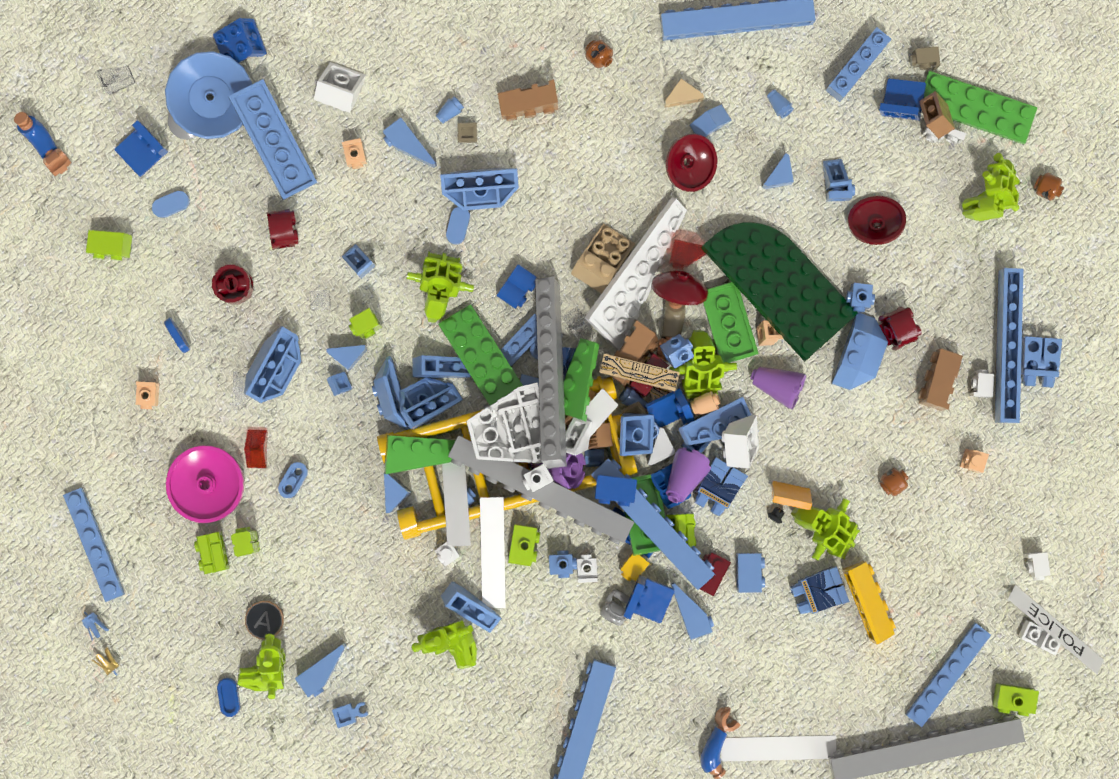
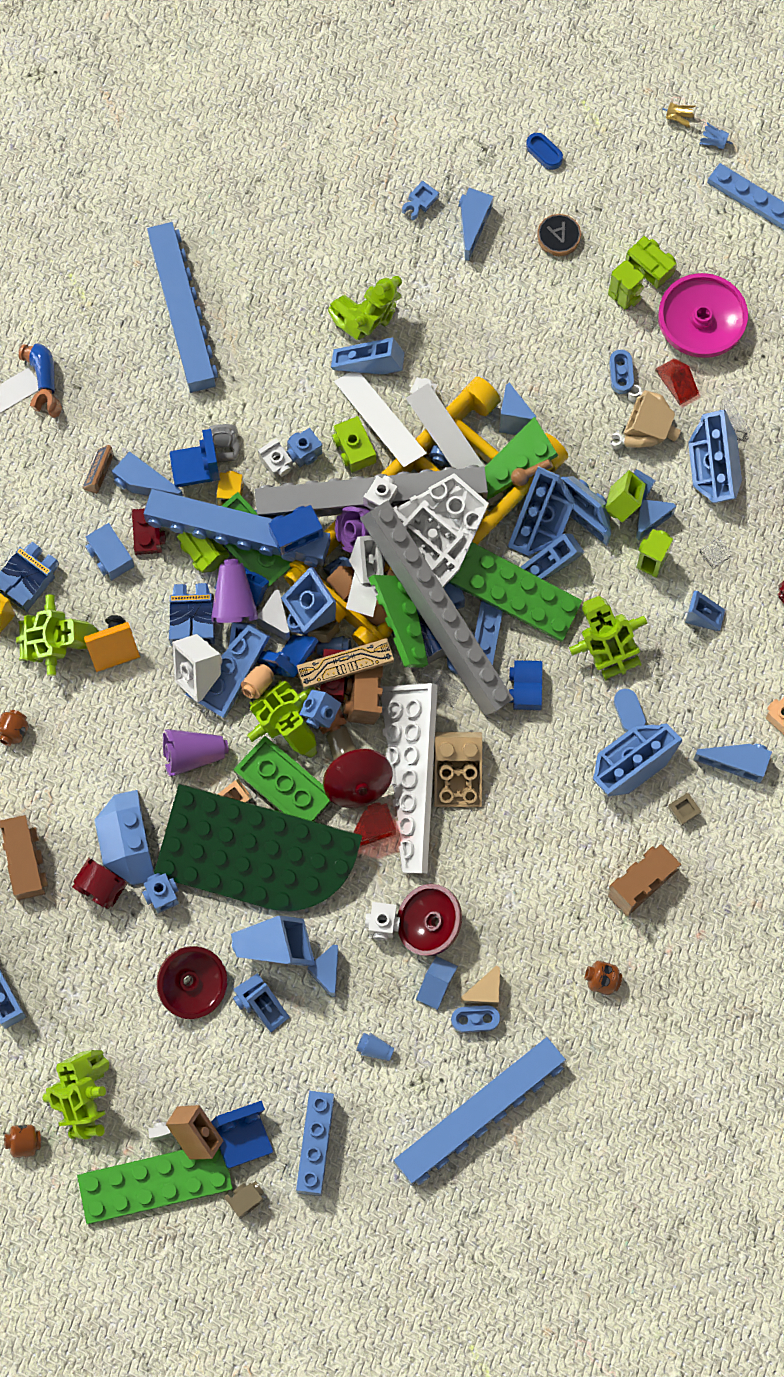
camera: 150 degrees right, 15 degrees down
lime piece [237,634,286,699] -> none
medium blue cone [436,96,464,124] -> none
none -> medium nougat slope [82,445,114,494]
none -> medium blue slope [231,915,315,967]
none -> white brick [365,902,400,941]
none -> medium blue plate [451,1005,500,1033]
none -> medium nougat bar [511,459,553,486]
none -> lime brick [605,470,646,522]
none -> tan torso [610,385,681,450]

